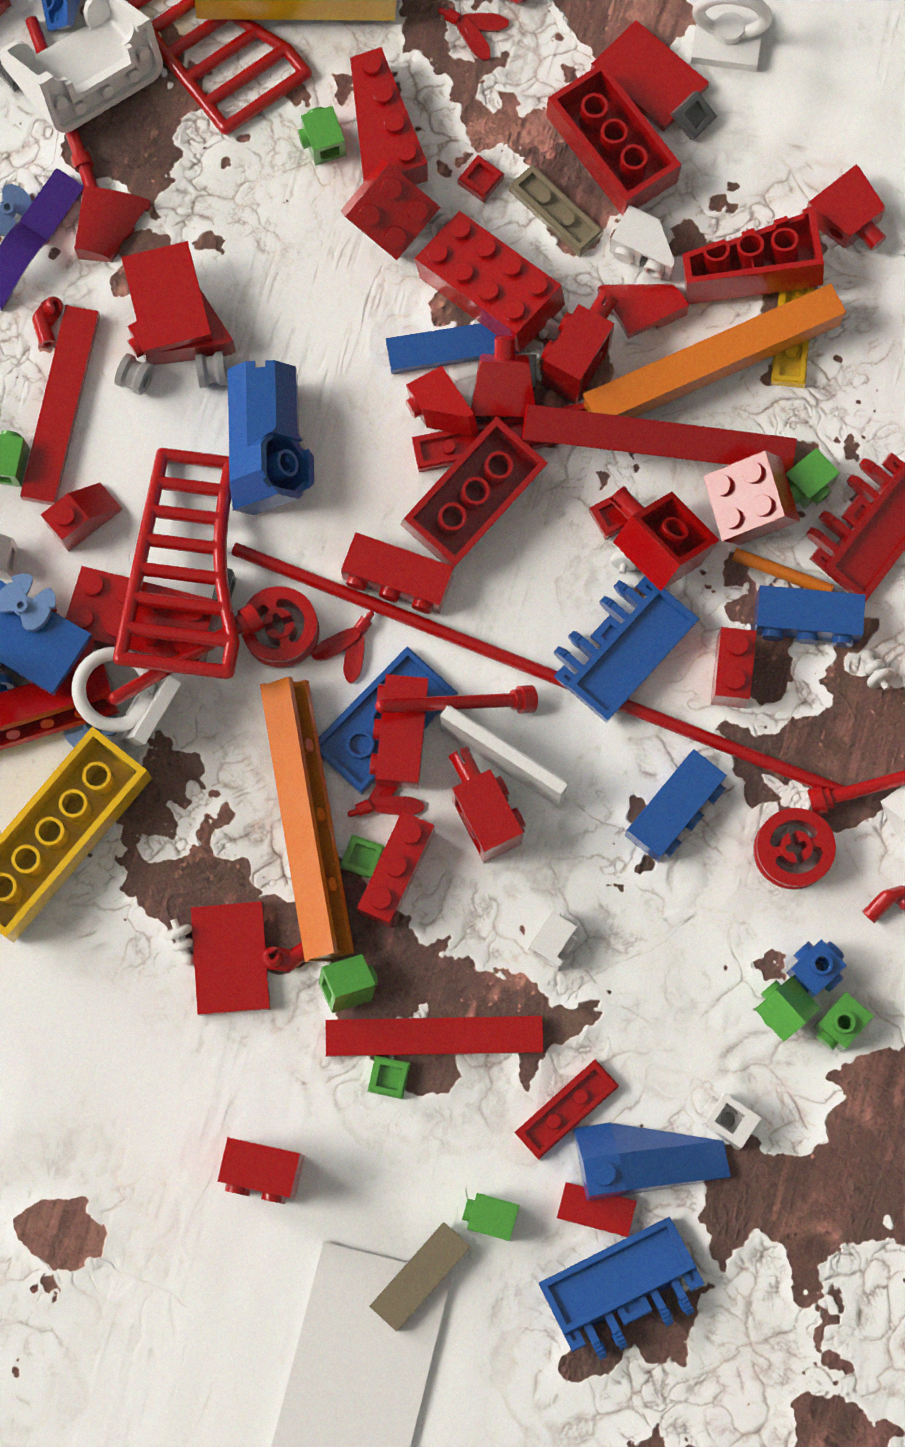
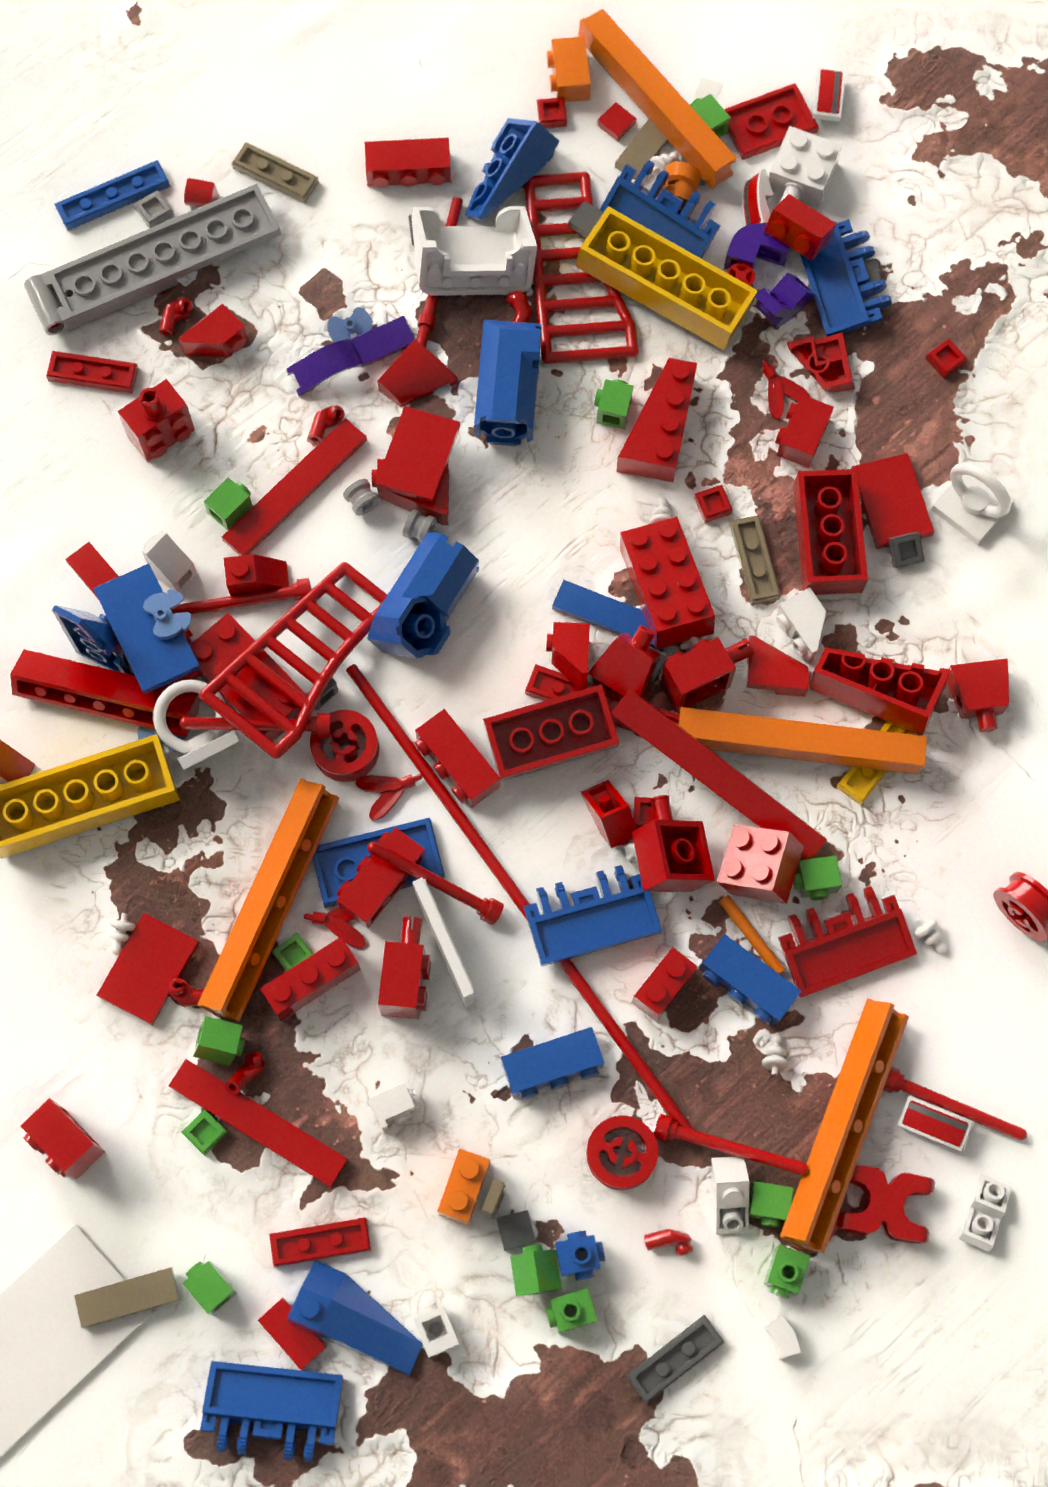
camera: 30 degrees right, 5 degrees down
red brick [340,158,441,260] -> none
none -> red piece [172,577,312,614]
none -> red arm [225,1052,265,1094]
none -> orange brick [437,1148,490,1225]
none -> blue brick [474,320,542,446]
none -> dark tan tile [482,1178,506,1219]
none -> dark grey tile [496,1210,536,1251]
none -> red arm [507,290,532,323]
none -> red slope [581,780,637,848]
none -> red brick [775,394,834,468]

